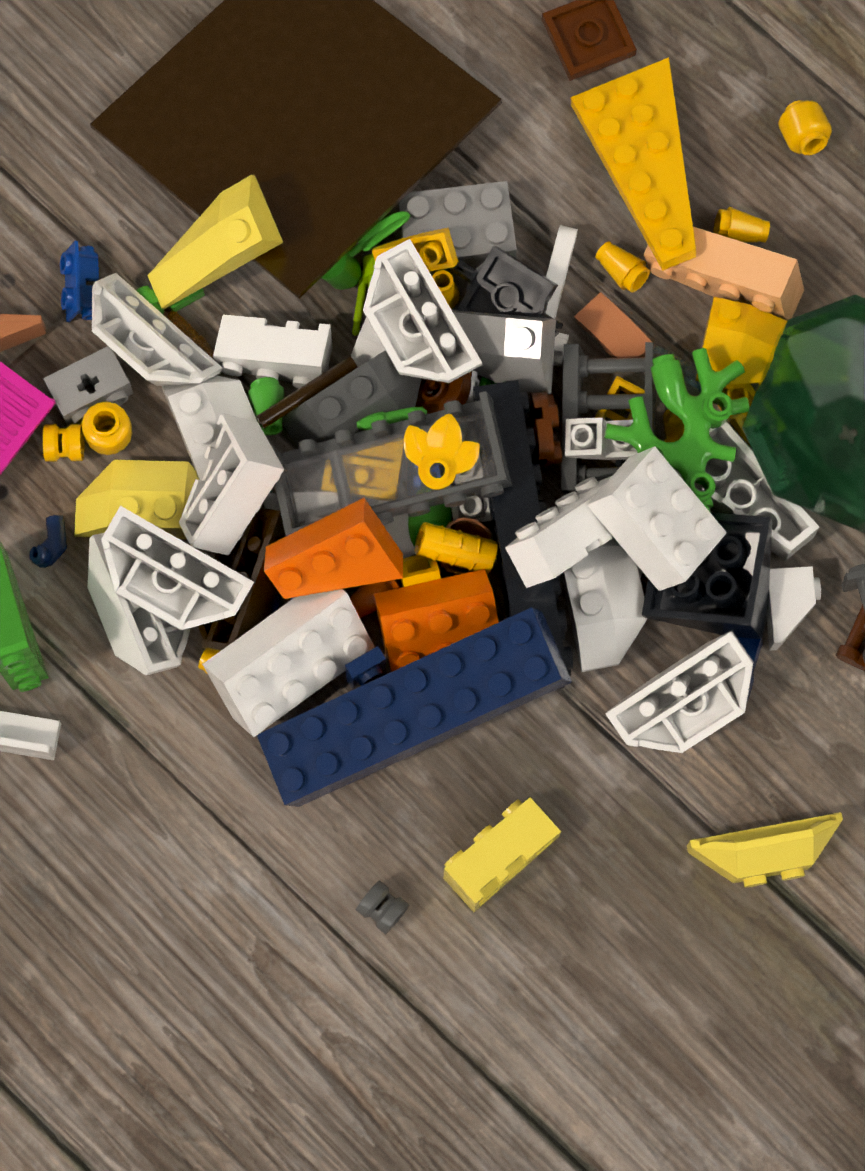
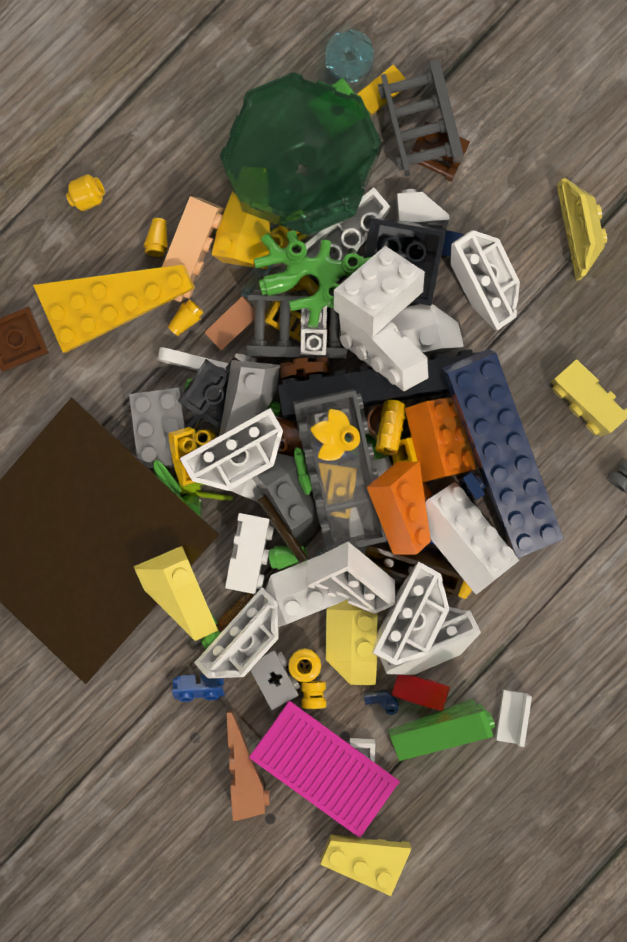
camera: 90 degrees left, 10 degrees up
none -> red slope [392,674,450,711]

